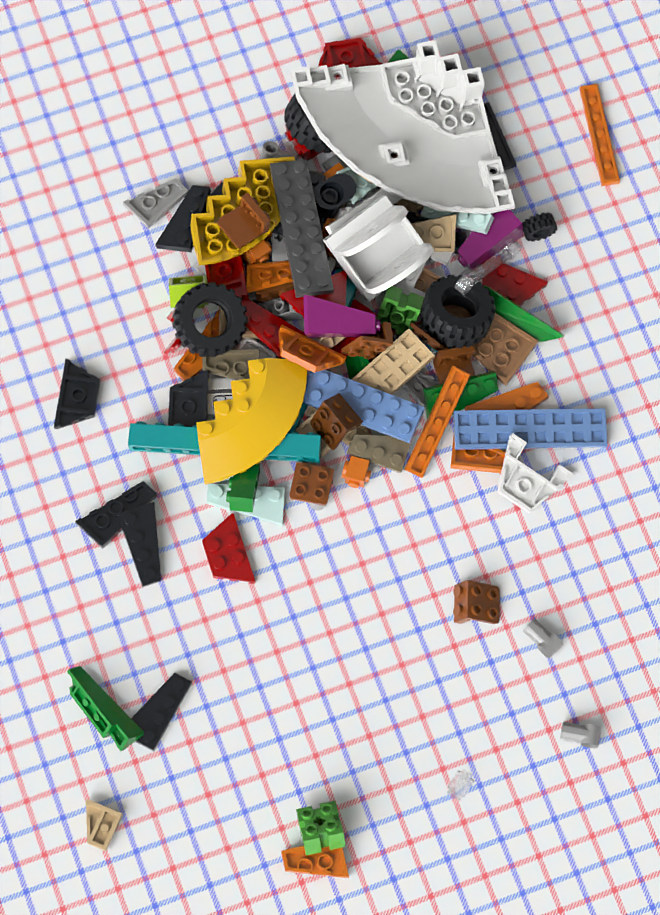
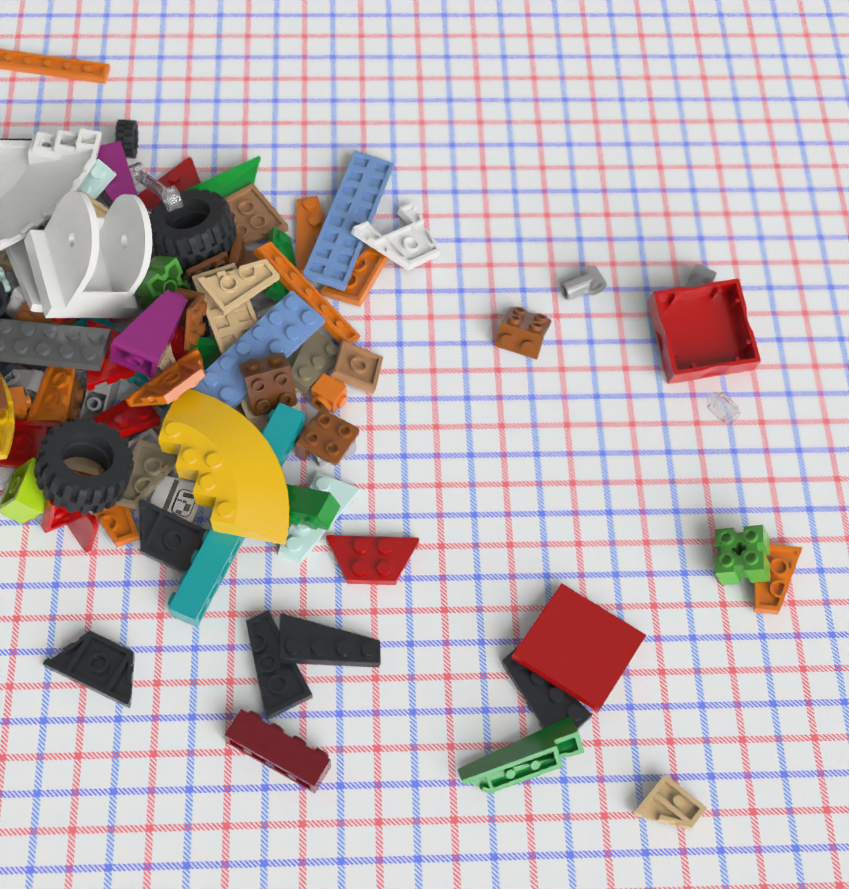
camera: 75 degrees left, 10 degrees down
none -> tan wing [197,259,280,316]
none -> dark red brick [224,709,331,794]
none -> medium nougat plate [331,340,383,394]
none -> red tile [511,583,646,712]
none -> red tile [647,278,761,384]

